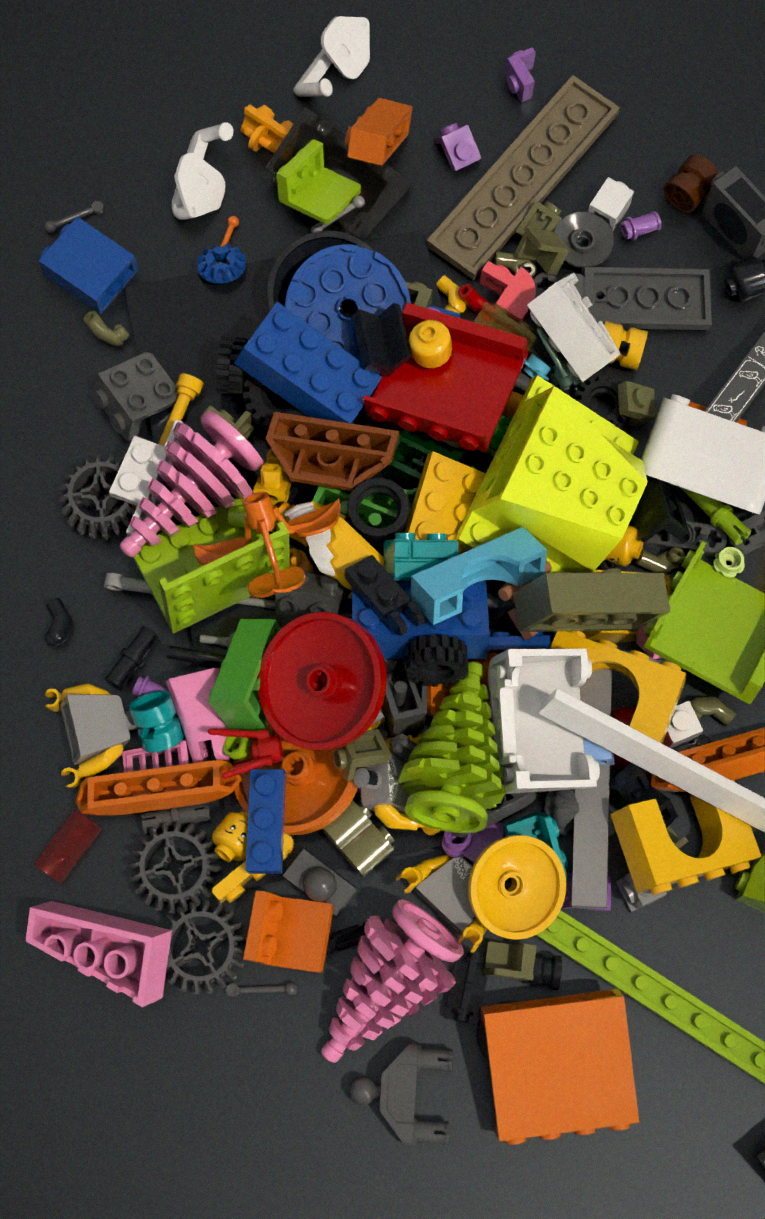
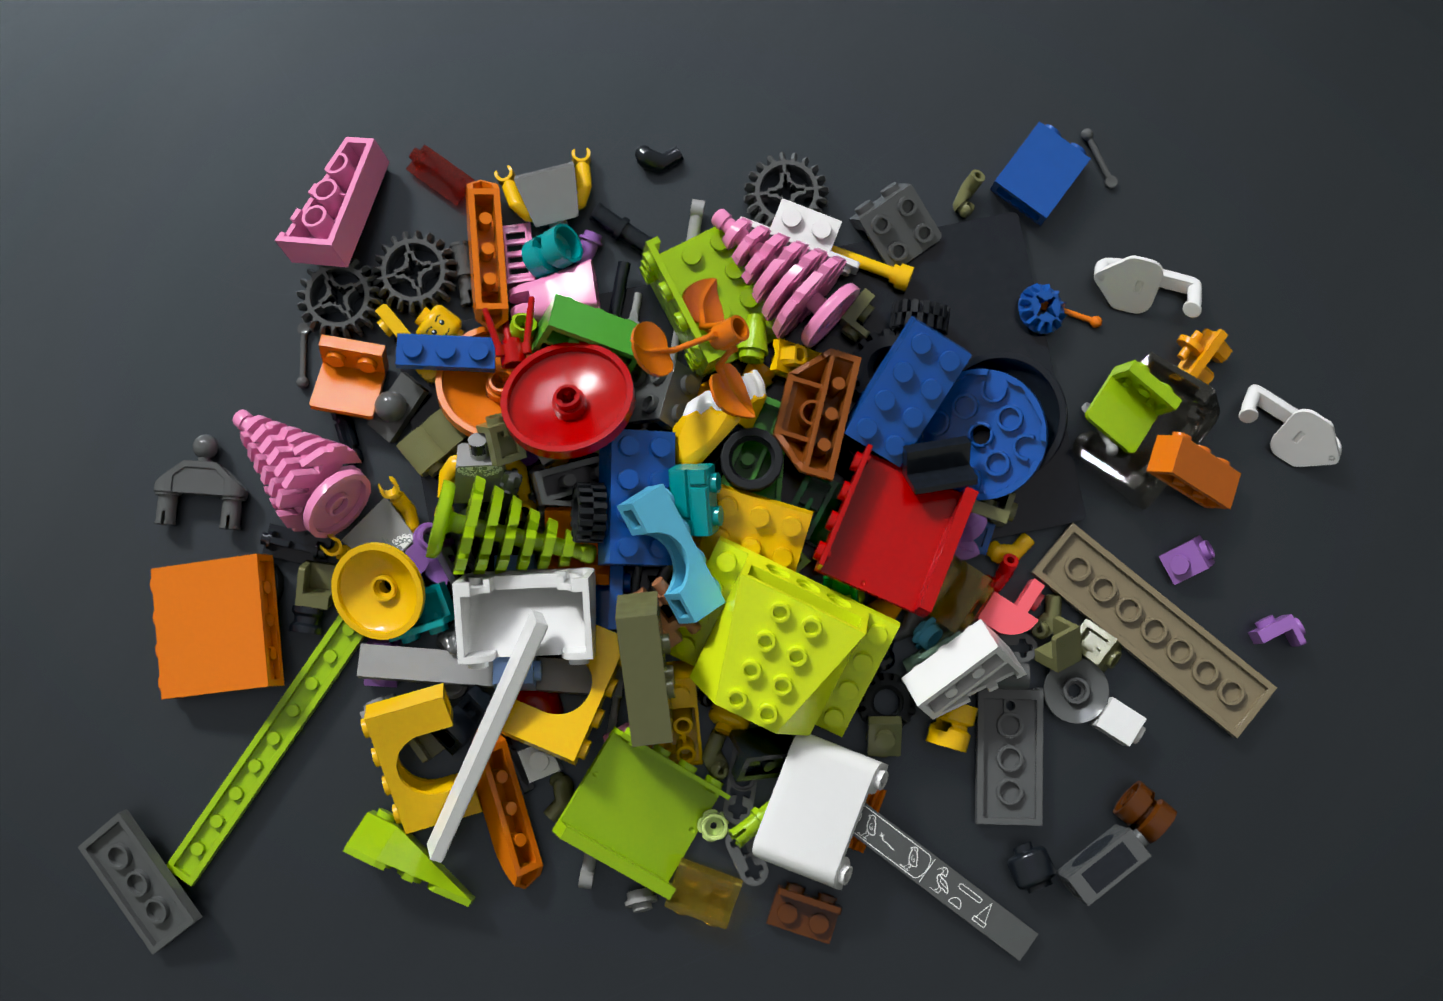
camera: 90 degrees right, 10 degrees up
black hinge [344,555,425,636] -> none
yellow head [409,320,452,368] -> none
medium lavender pin [620,211,661,241] -> none

